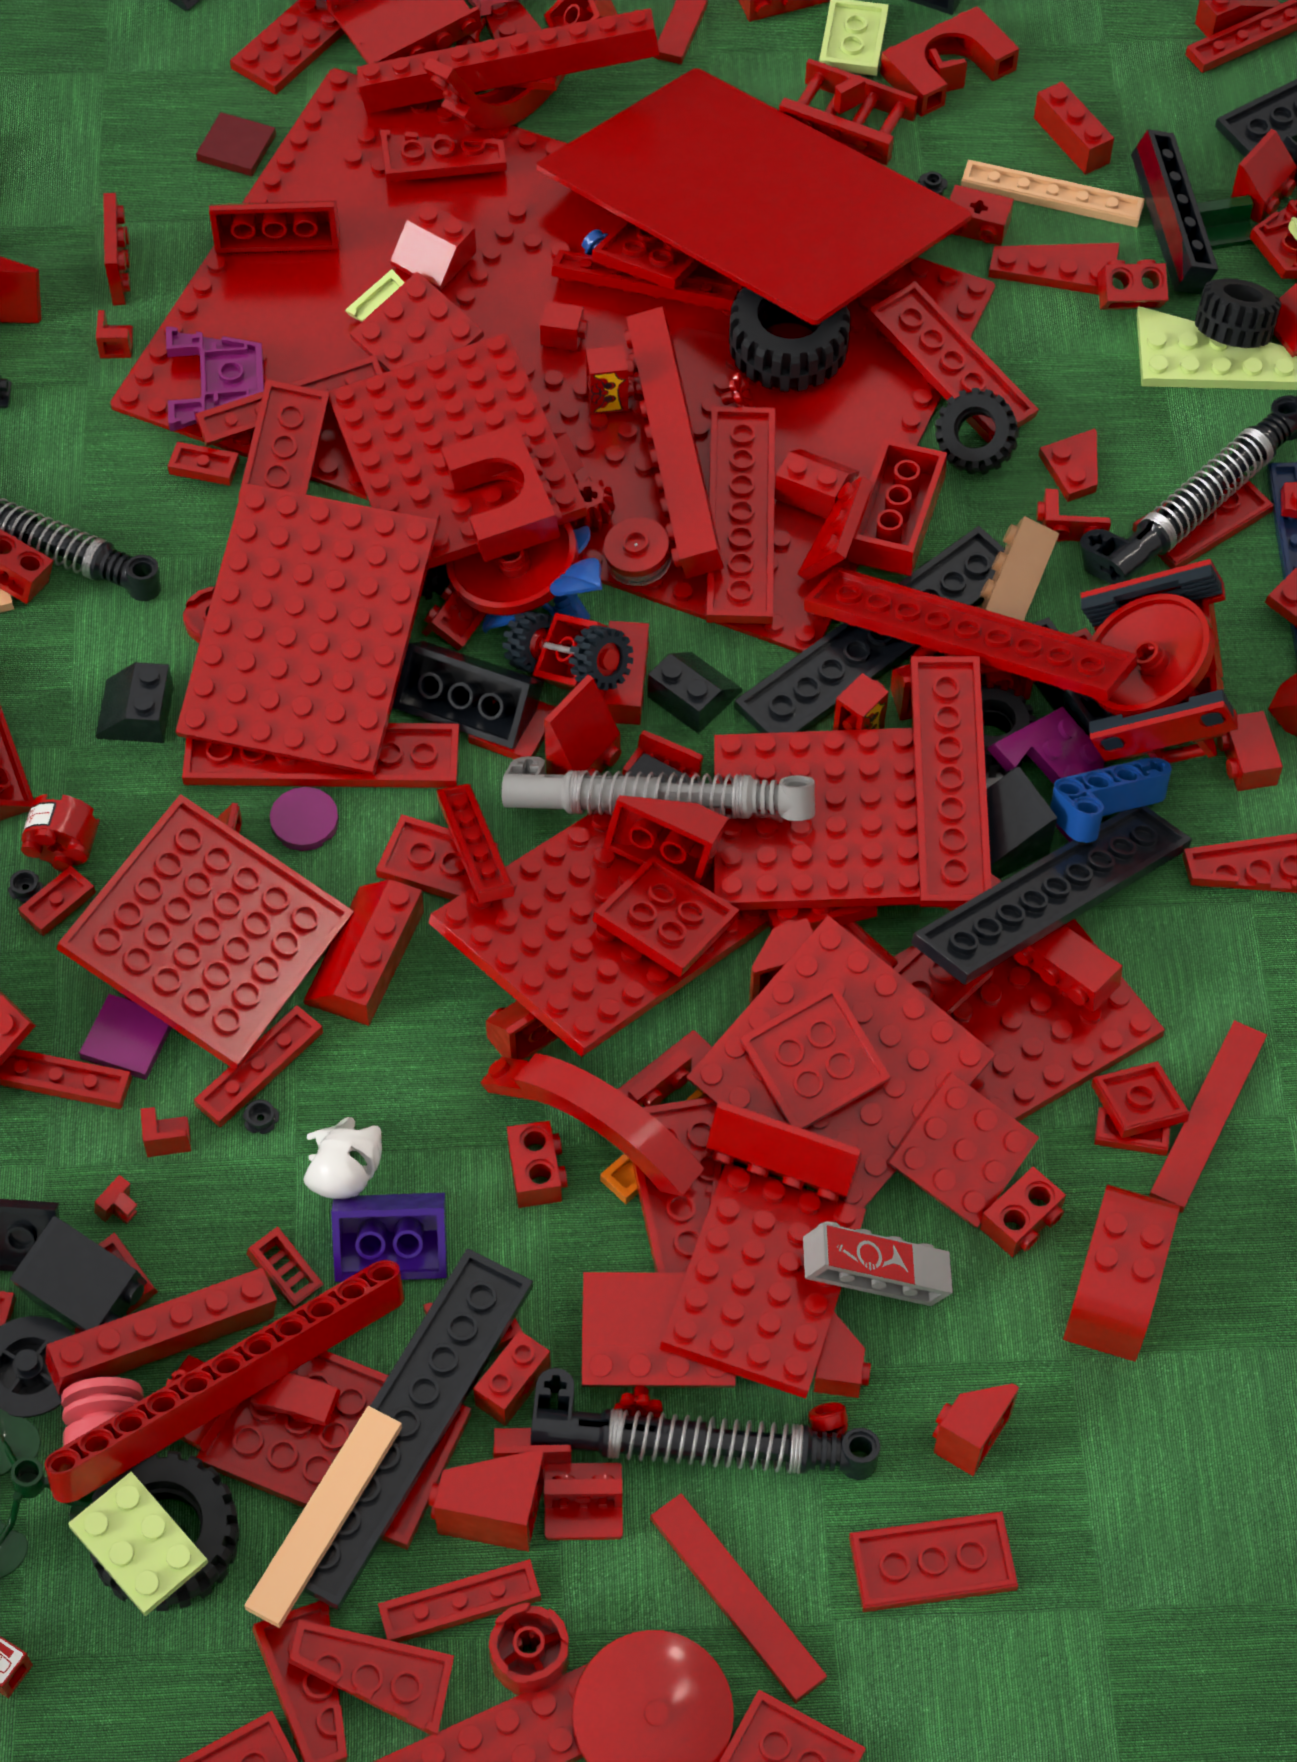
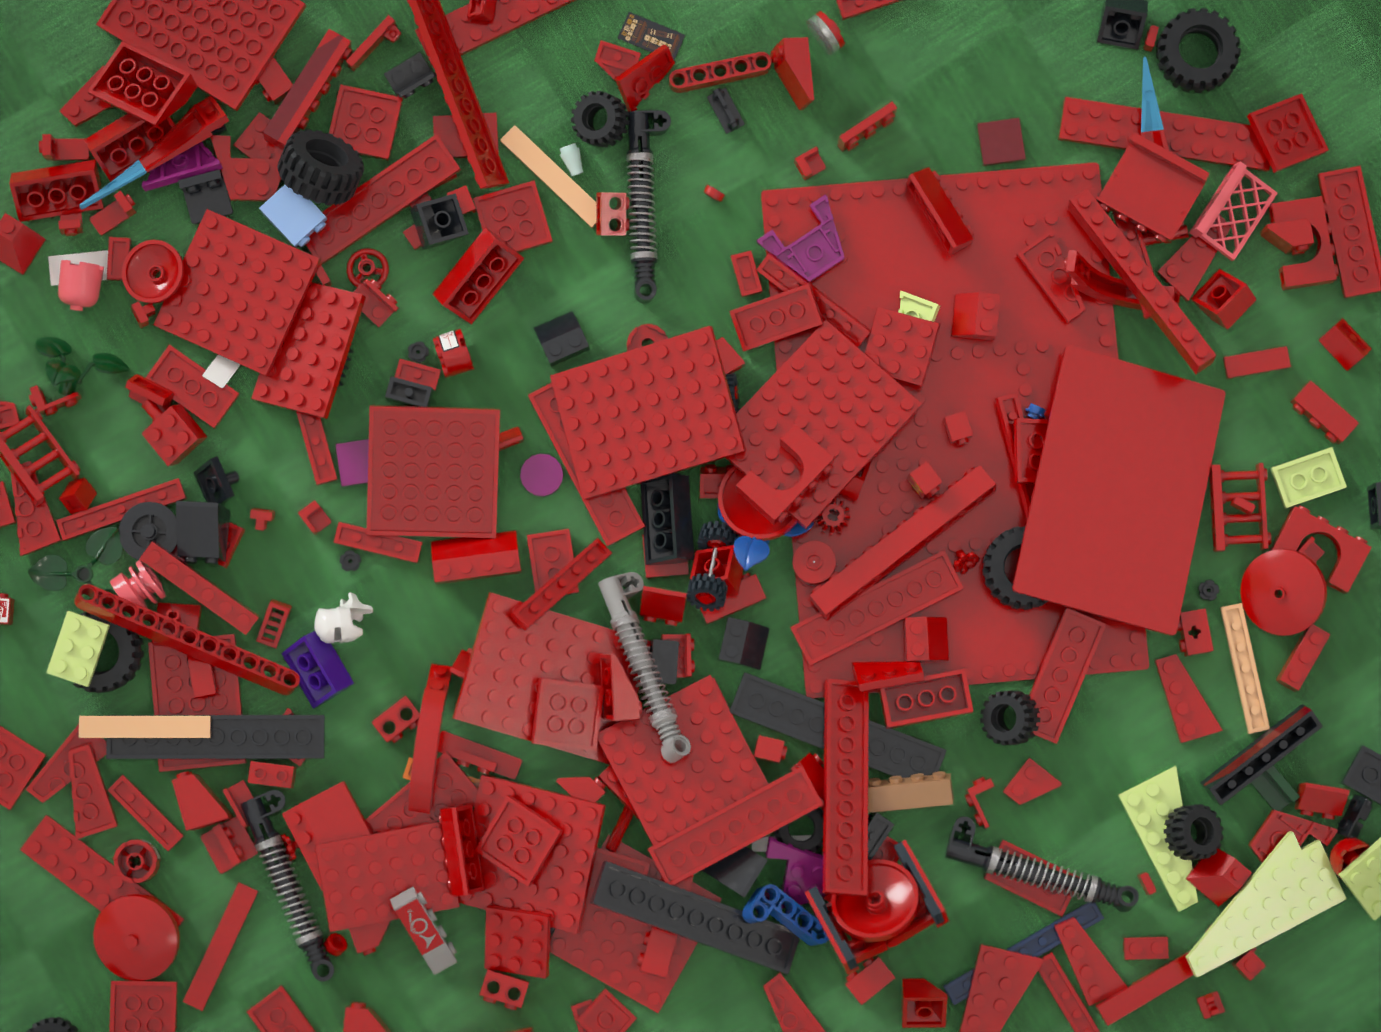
camera: 60 degrees right, 25 degrees up
red brick [1097,259,1168,310] -> none
none -> black brick [385,376,434,407]
none -> red tile [703,185,725,202]
none -> red tile [1137,872,1156,895]
none -> red dish [1240,549,1327,636]

